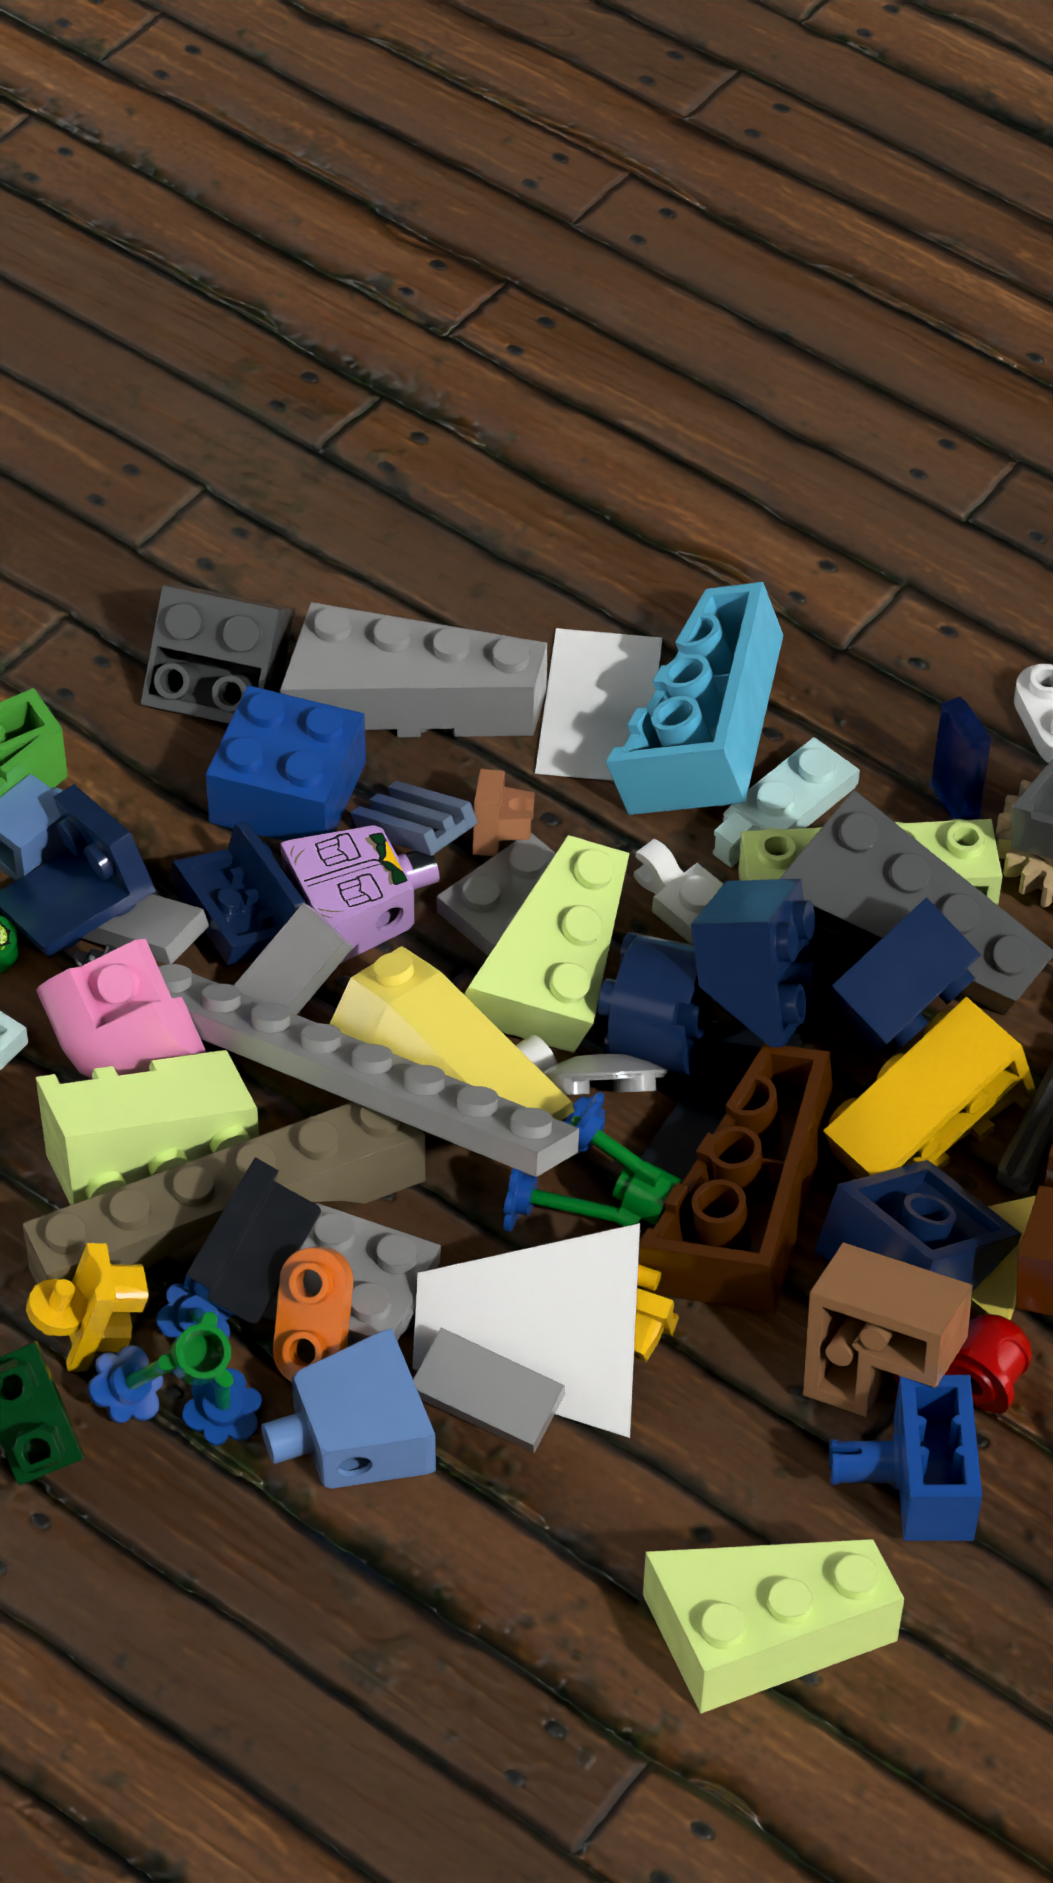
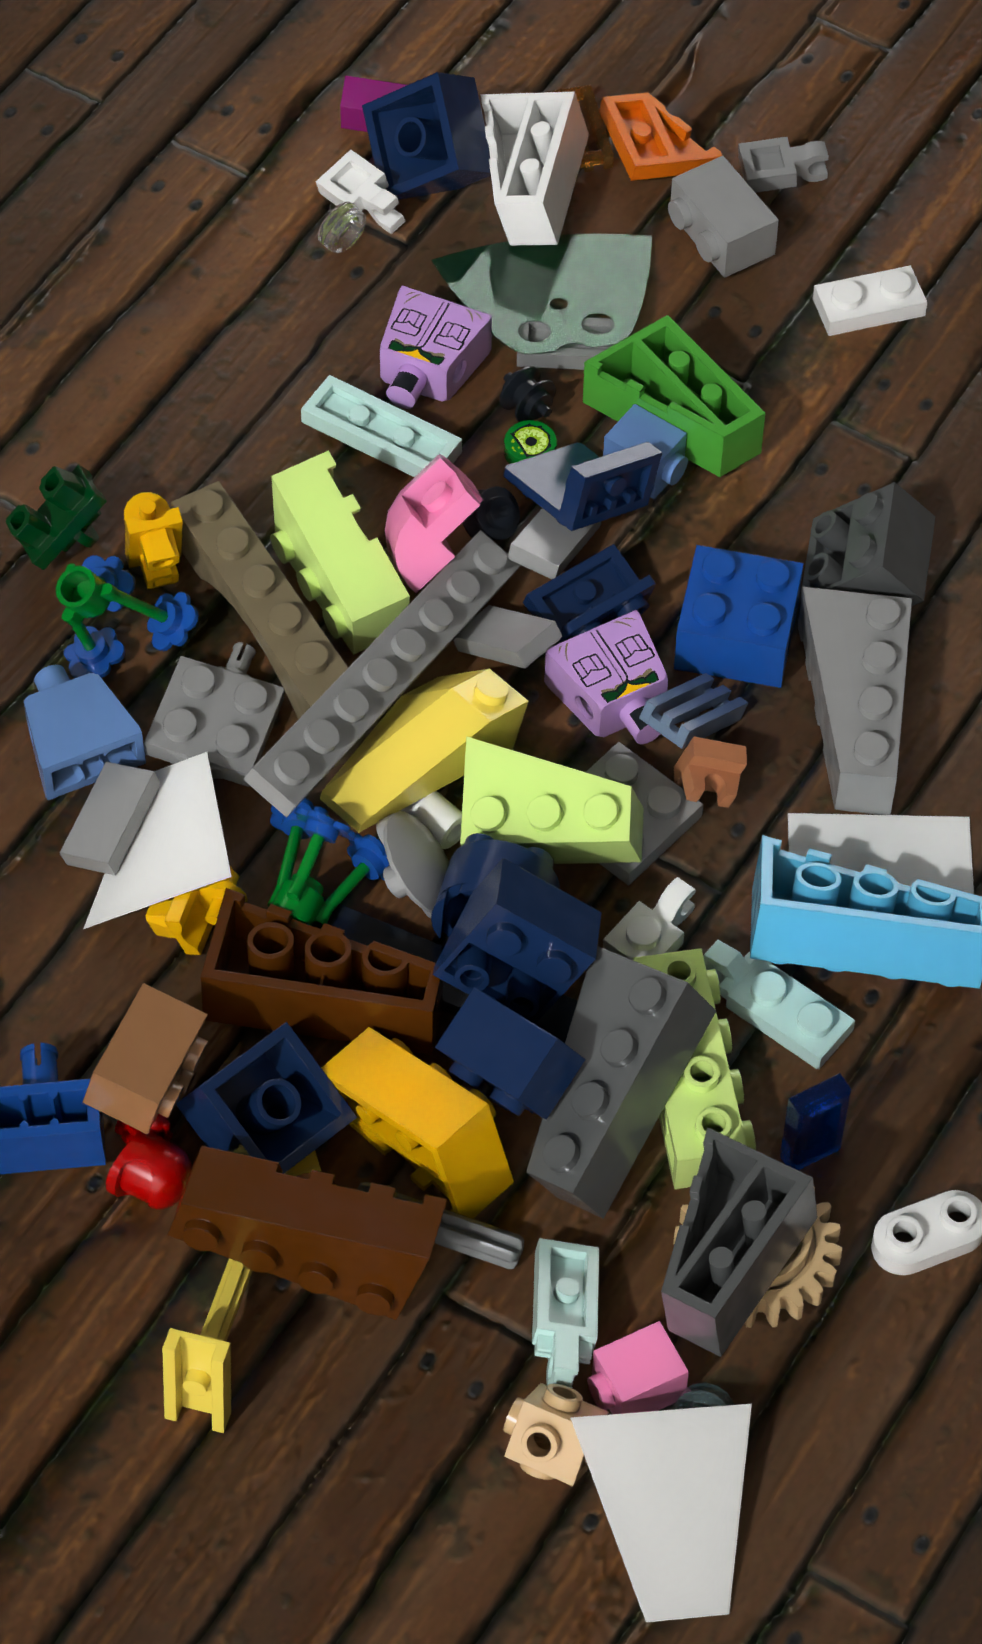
camera: 85 degrees right, 5 degrees up
black panel [183,1157,321,1326] -> none
orange plate [273,1246,353,1382] -> none

